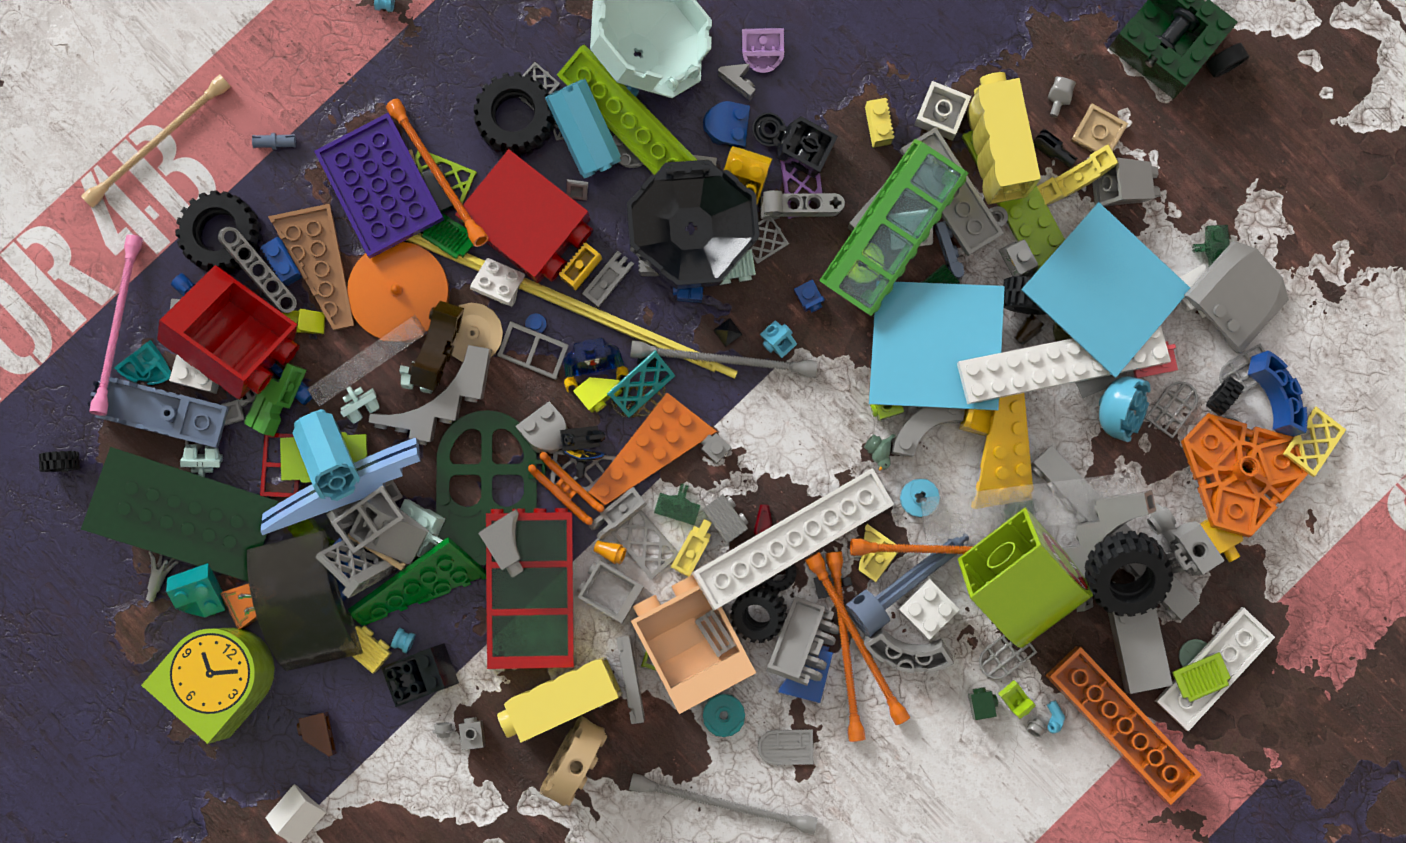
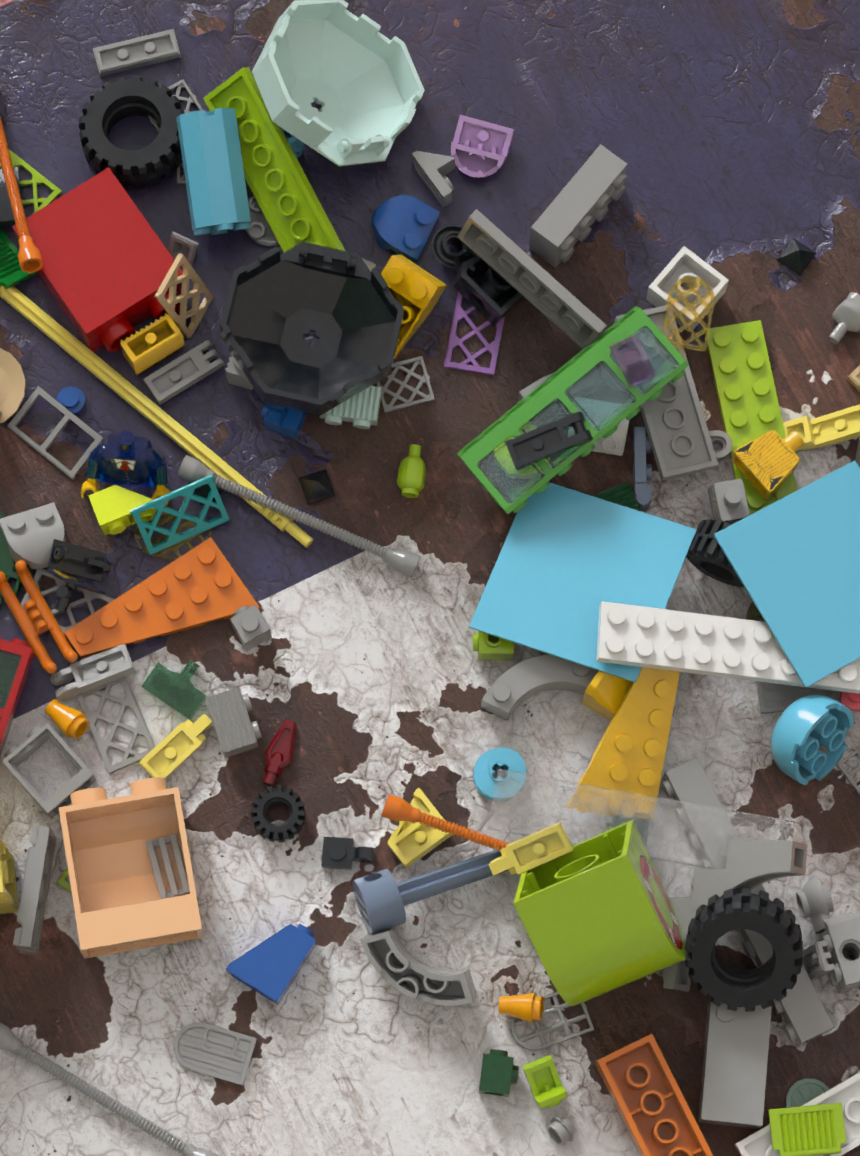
camera: 15 degrees right, 10 degrees down
white bracket [470,258,525,307] -> none
white plate [692,468,894,611] -> none
teal plate [703,694,745,737] -> none
black tyre [730,584,787,643] -> none
light grey piece [760,190,845,219] -> none
medium azure brick [760,320,797,358] -> none
light grey hinge [766,596,840,686] -> none
blue bracket [794,279,825,313] -> none
orange hose [805,552,910,725] -> none
orange hose [825,551,866,742] -> none
sand green animal [864,434,896,471] -> none
light yellow brick [865,98,895,147] -> none
white brick [897,579,960,640] -> none
light yellow brick [967,72,1041,205] -> none
dark brown cone [1014,314,1045,346] -> none
black arm [1033,129,1078,169] -> none
medium azure arm [1047,700,1065,734] -> none
none -> light grey tile [93,29,181,77]
none -> tan window [155,253,214,339]
none -> lime plant [397,444,426,498]
none -> light grey arch [458,209,607,349]
none -> light yellow hinge [488,821,574,876]
none -> light orange cone [498,993,544,1023]
none -> black plate [505,412,593,470]
none -> light grey brick [529,144,628,268]
none -> clear purple bracket [609,334,655,387]
none -> clear yellow window [662,277,714,352]
none -> yellow torso [731,430,804,501]
none -> black slope [777,238,817,276]

